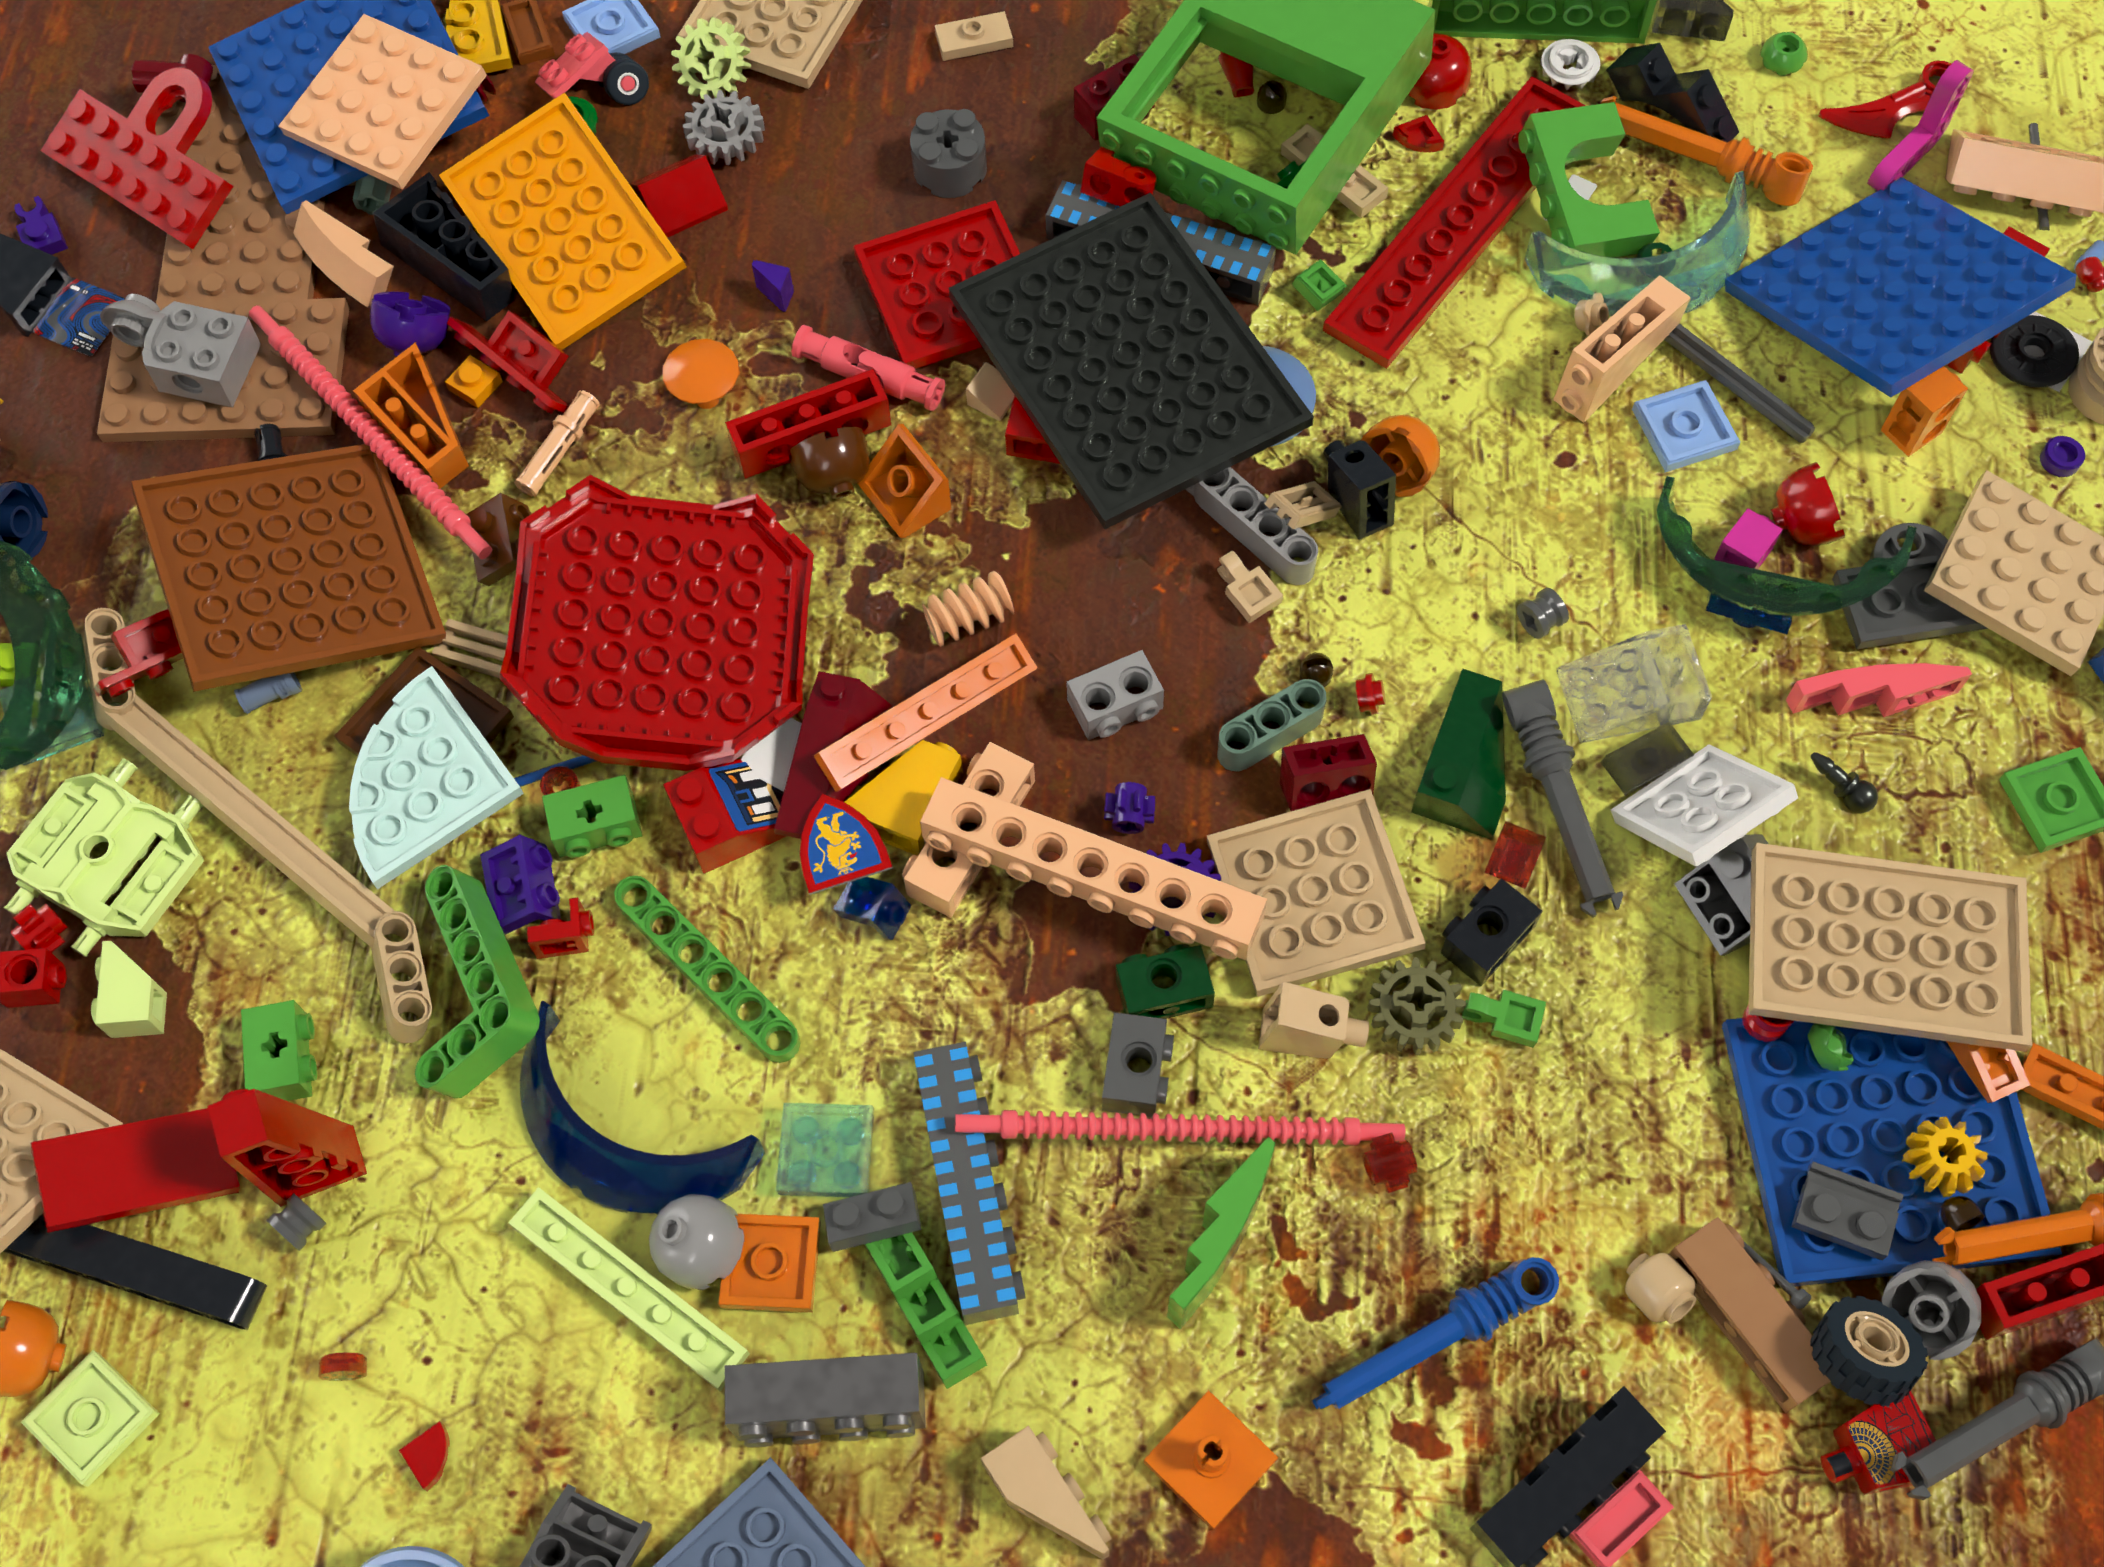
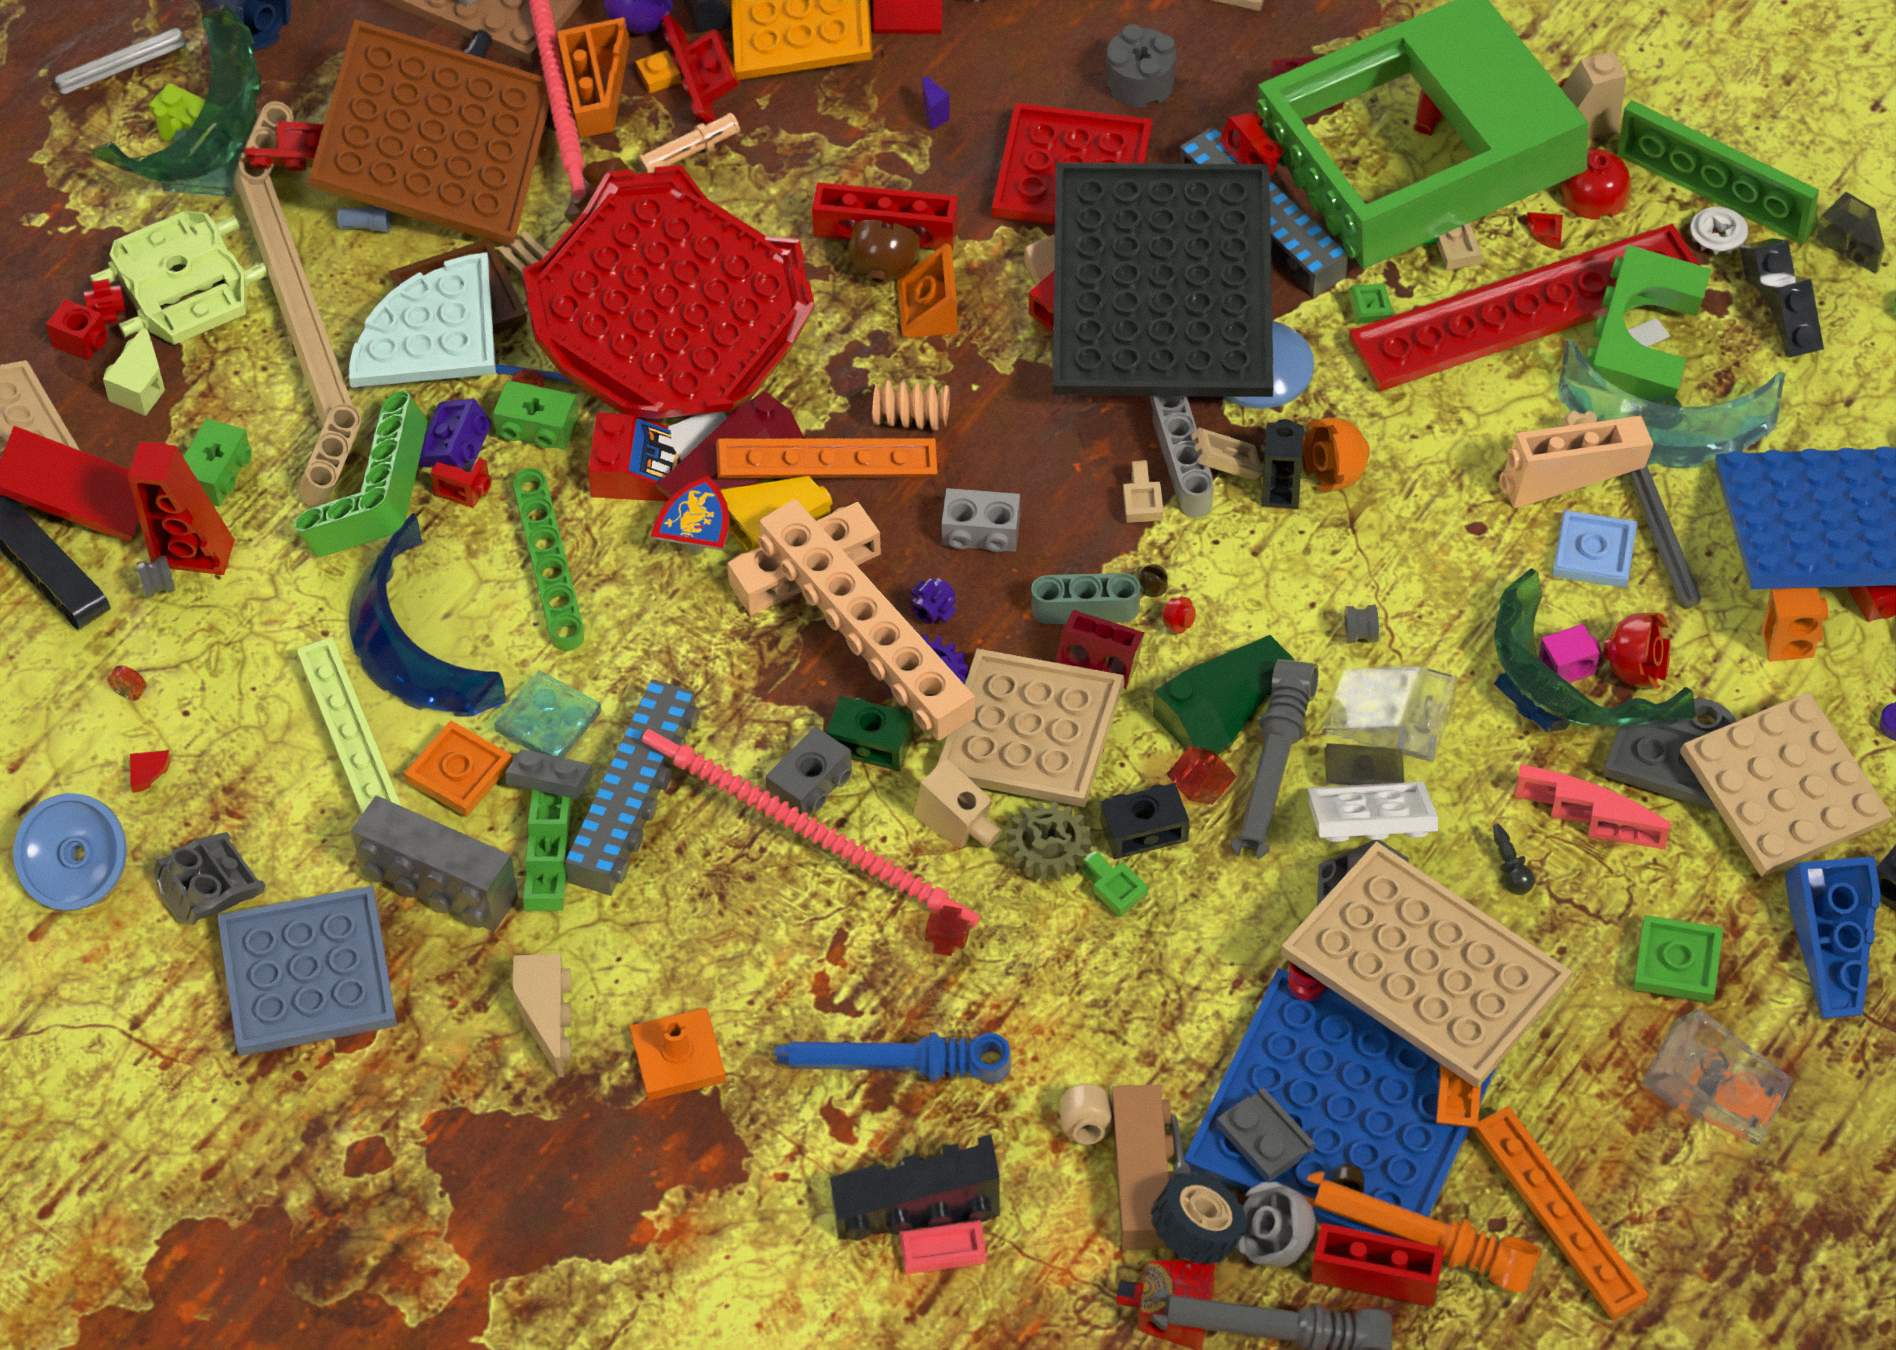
camera: 30 degrees right, 10 degrees down
light grey cylinder [649,1194,744,1290] -> none
orange dish [663,339,740,409] -> none
coral piece [791,325,945,411] -> none
clear blue bracket [833,877,911,940] -> none
bright green slope [1167,1136,1275,1329] -> none
dark brown hinge [1257,80,1287,114] -> none
orange piece [1600,96,1813,206] -> none
bright green plate [1807,1023,1854,1072] -> none
yellow gear [1902,1116,1988,1198] -> none

